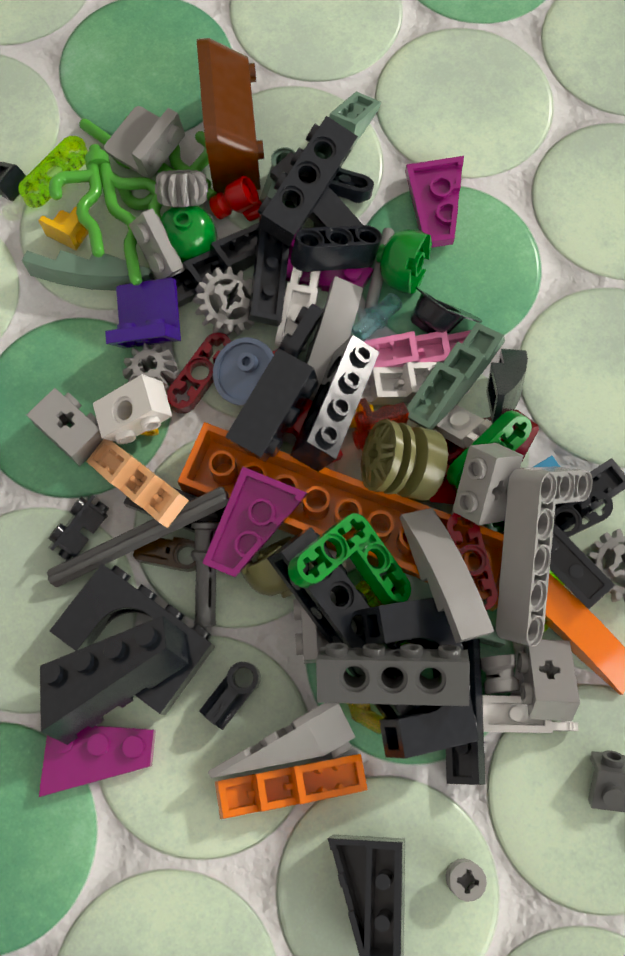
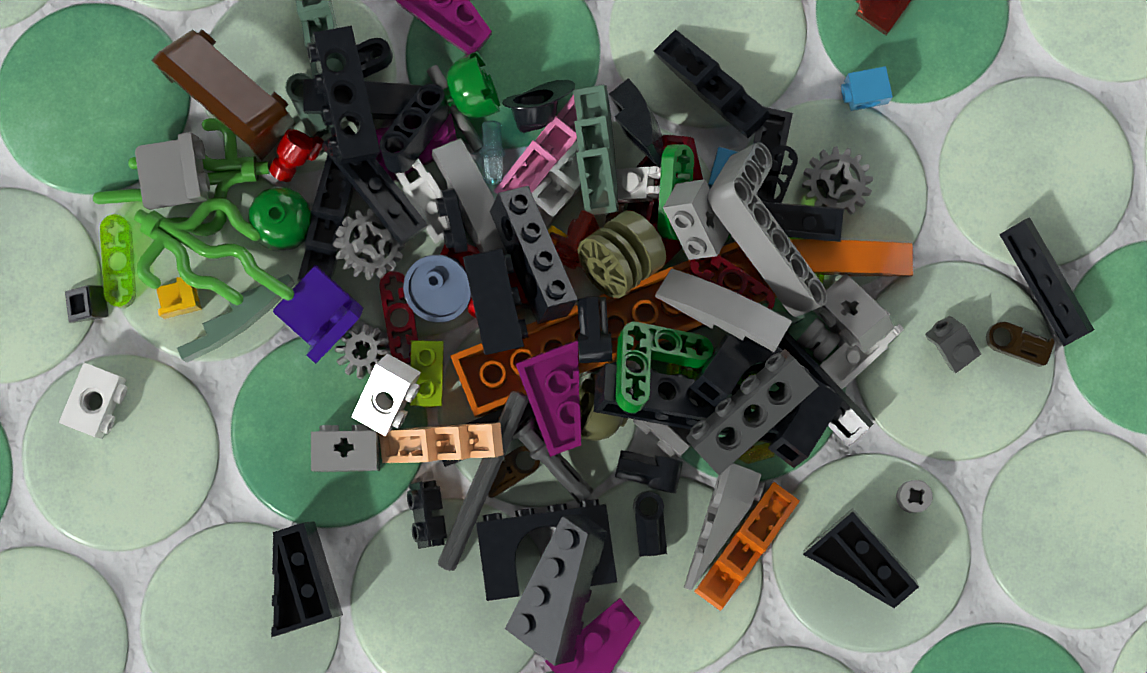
camera: 40 degrees left, 10 degrees up
light grey bracket [129,208,185,280] -> none
light grey gear [155,170,208,207] -> none
none -> lime hinge [410,341,444,407]
none -> black piece [578,296,612,363]
none -> black piece [615,450,683,494]
none -> black slope [653,29,771,138]

